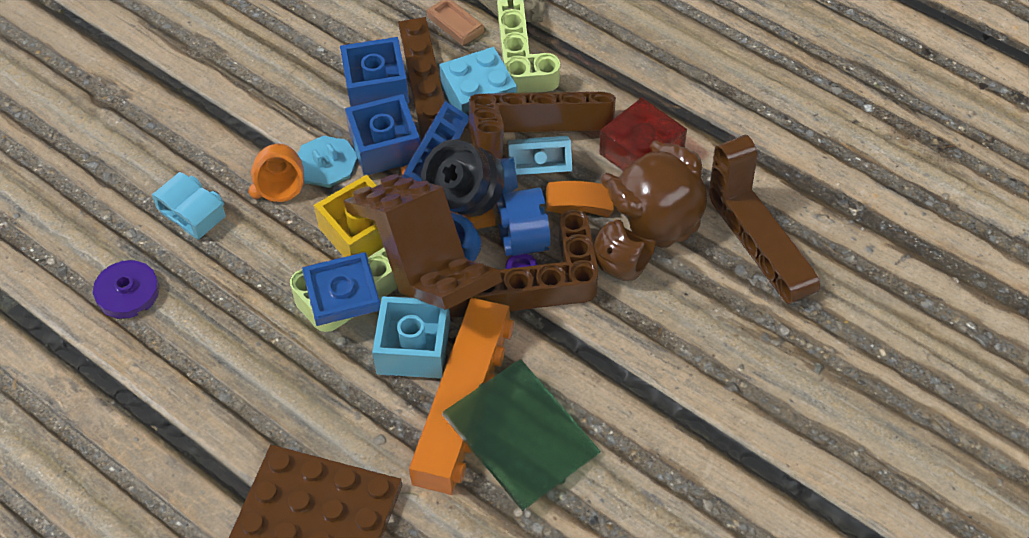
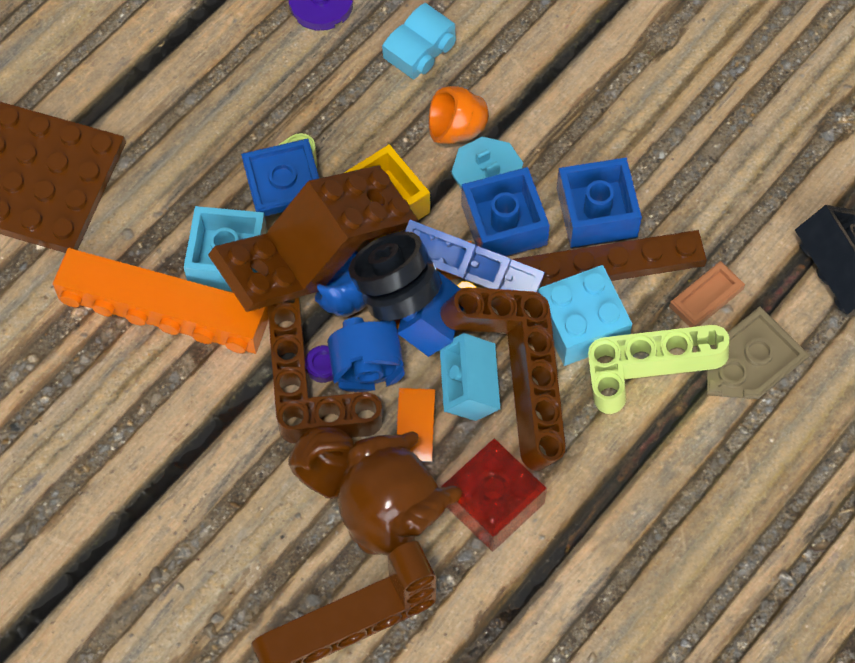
camera: 90 degrees right, 10 degrees up
clear green piece [442,359,601,511] -> none

